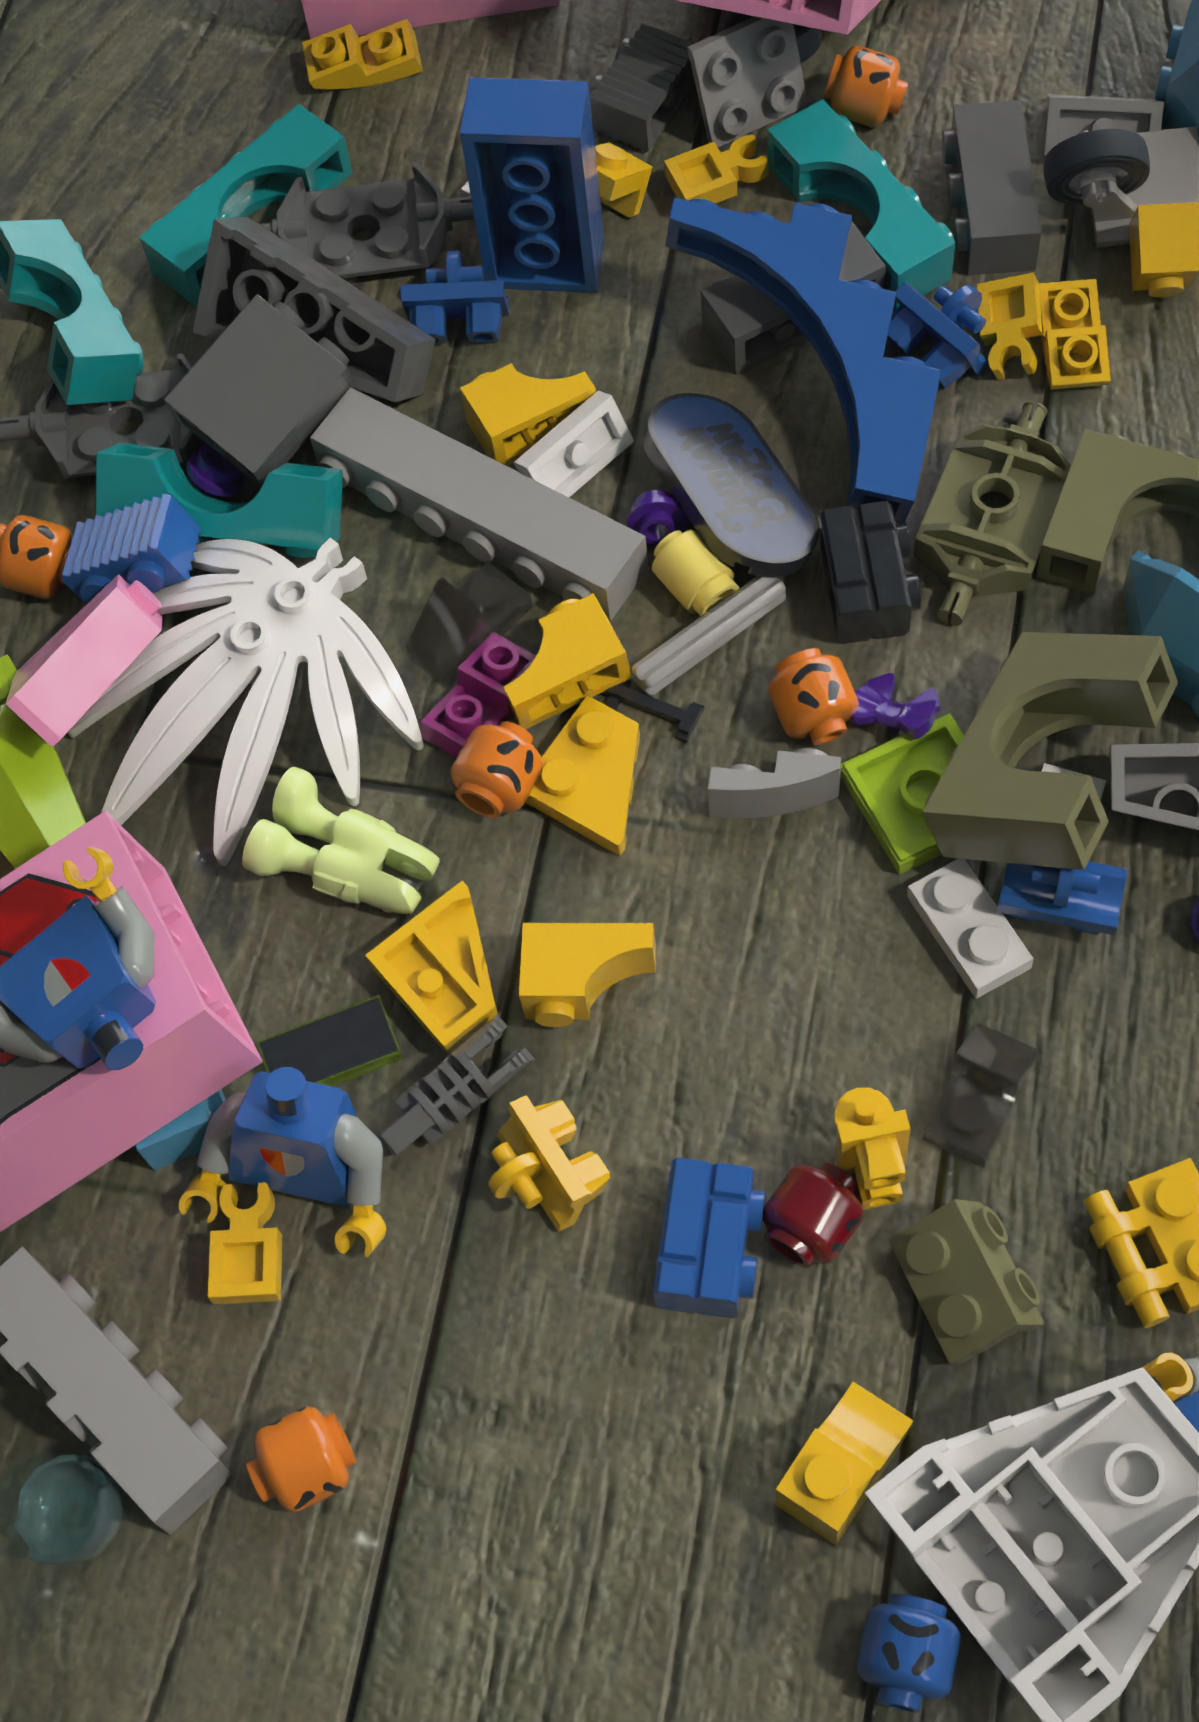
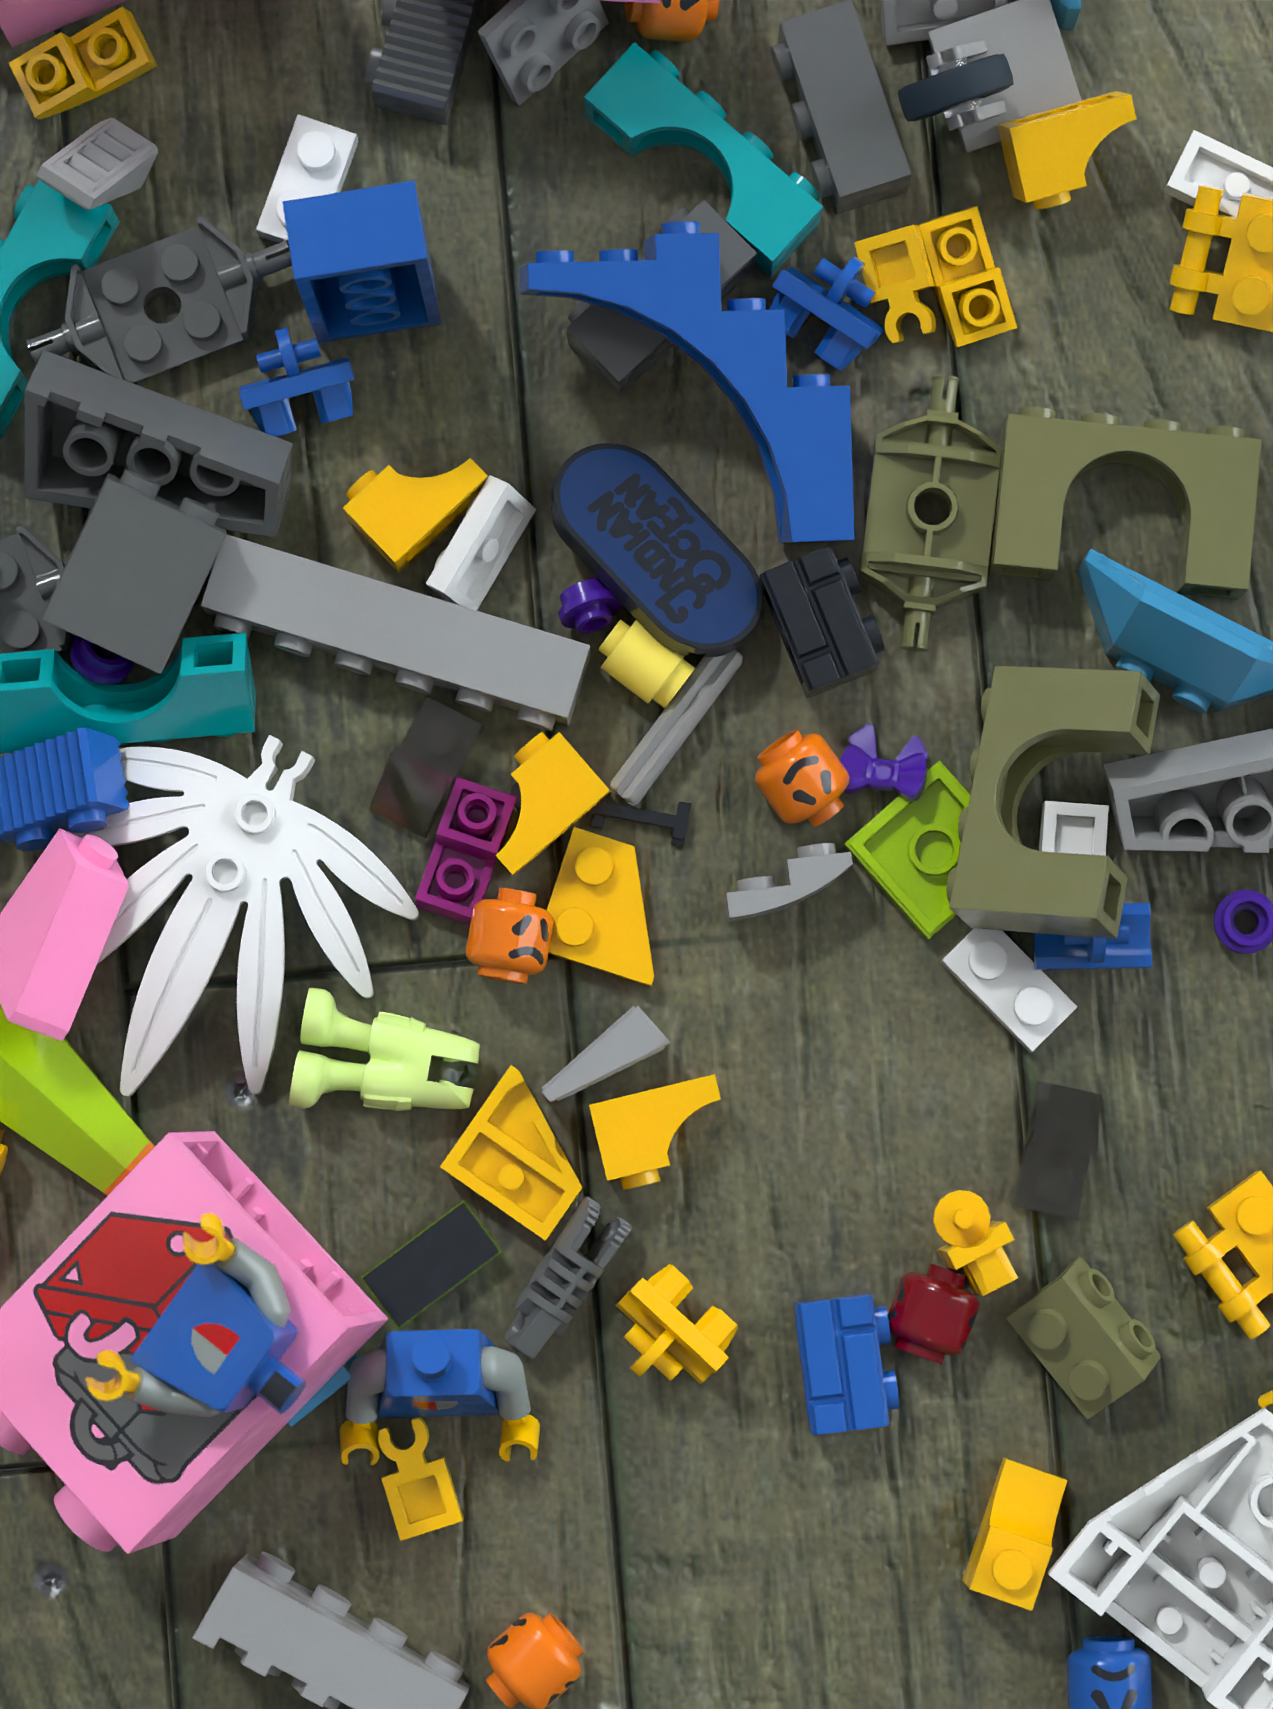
camera: 25 degrees left, 20 degrees up
yellow bracket [595,142,653,218] -> none
yellow plate [664,135,769,204] -> none
none -> light grey slope [36,118,158,210]
none -> light grey slope [542,1006,671,1103]

